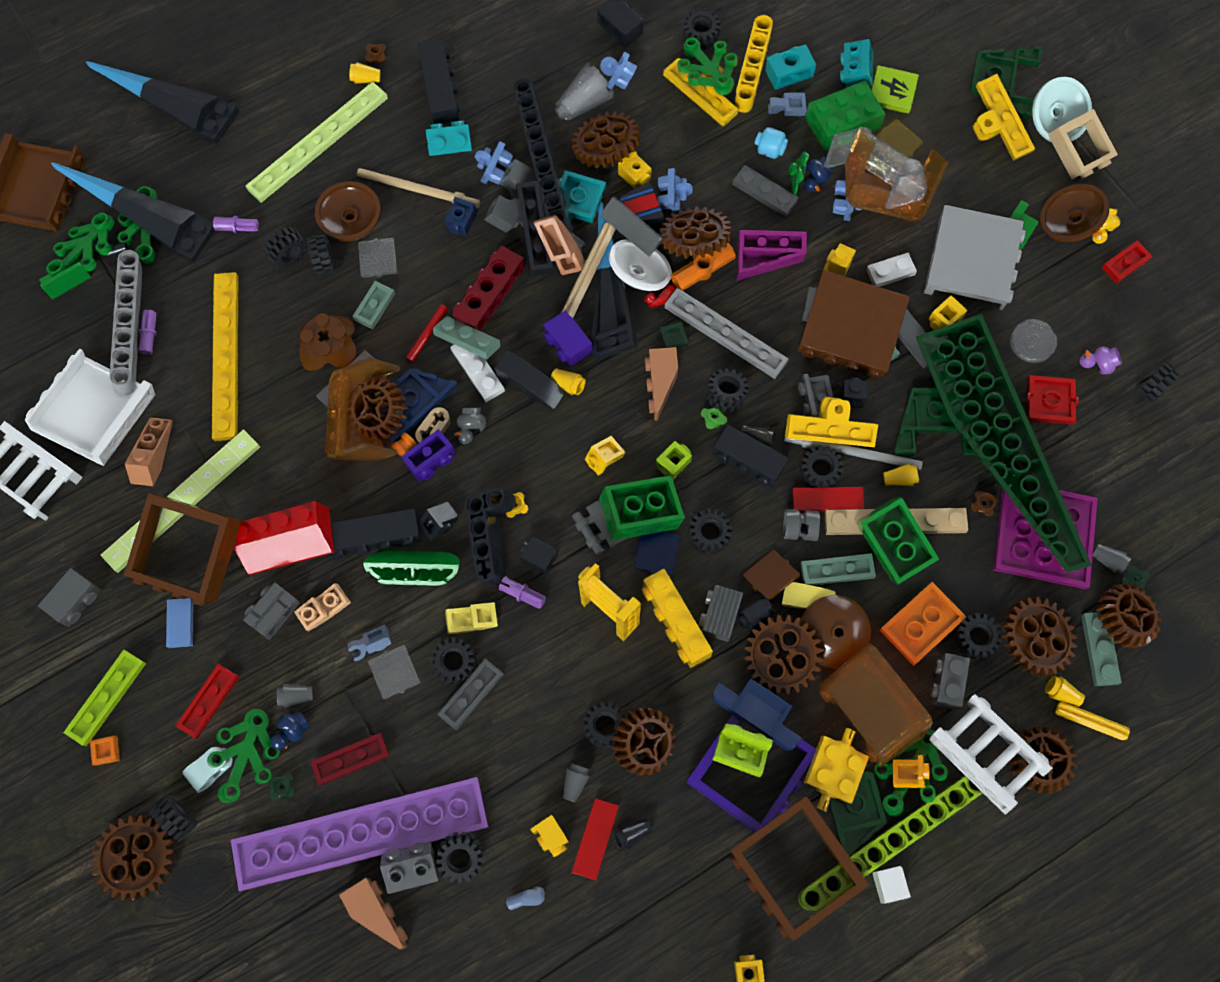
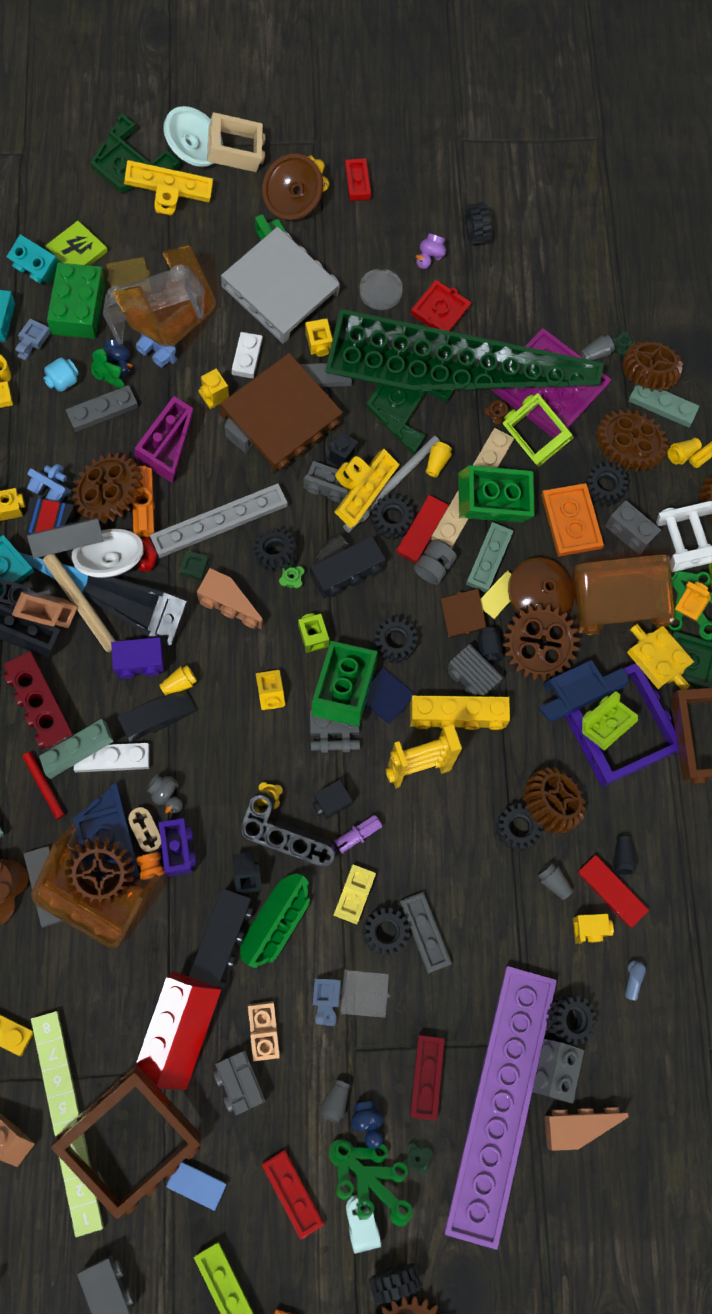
camera: 70 degrees left, 0 degrees up
none -> lime window [503,393,574,467]

